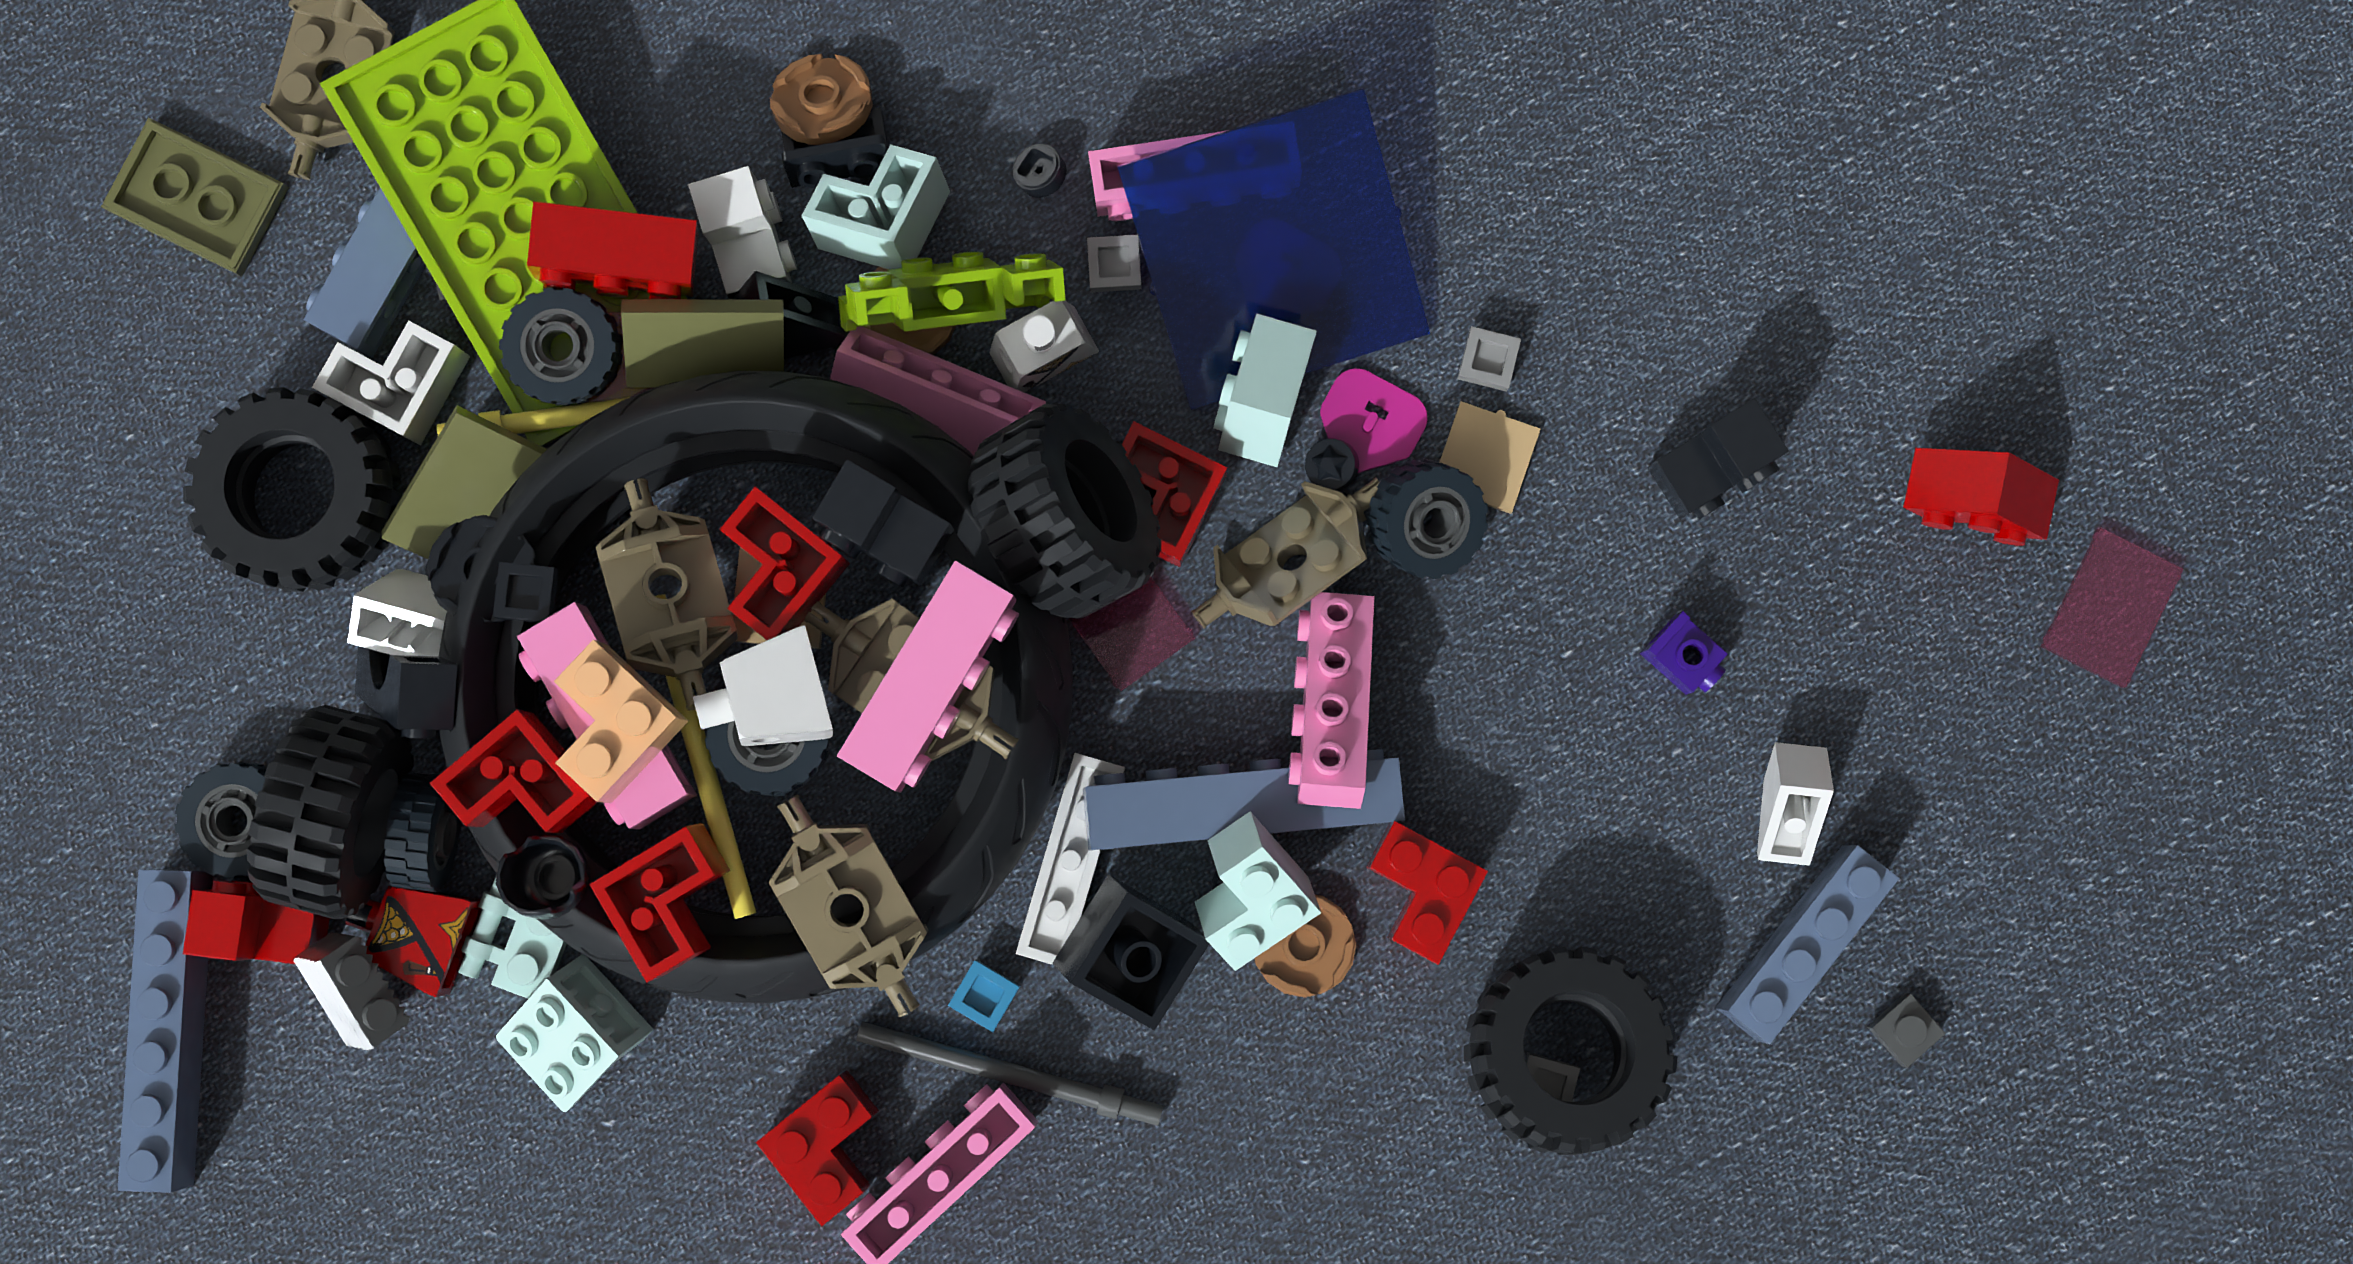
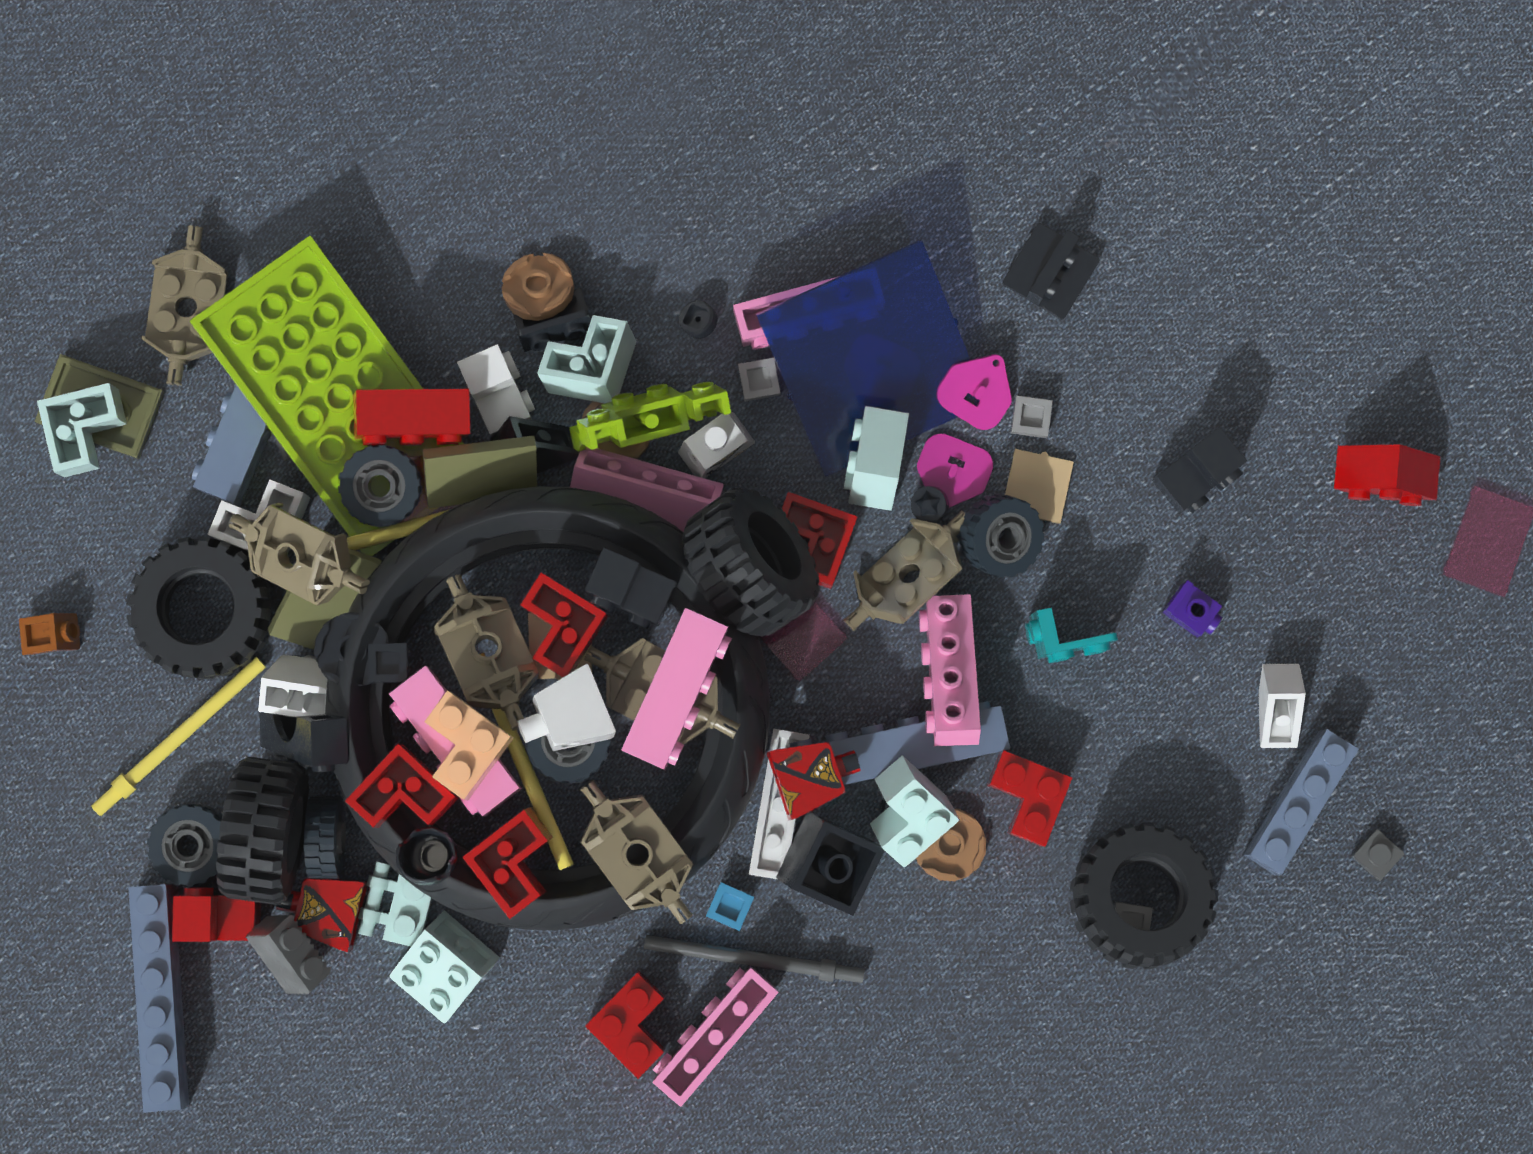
camera: 10 degrees left, 0 degrees up
none -> dark orange bracket [19,613,80,655]
none -> light aqua brick [37,383,127,477]
none -> light yellow bar [91,657,266,816]
none -> dark tan plate [229,502,370,606]
none -> red torso [766,742,861,821]
none -> dark pink piece [937,354,1012,430]
none -> black bracket [1002,223,1100,320]
none -> teal bracket [1025,608,1118,664]

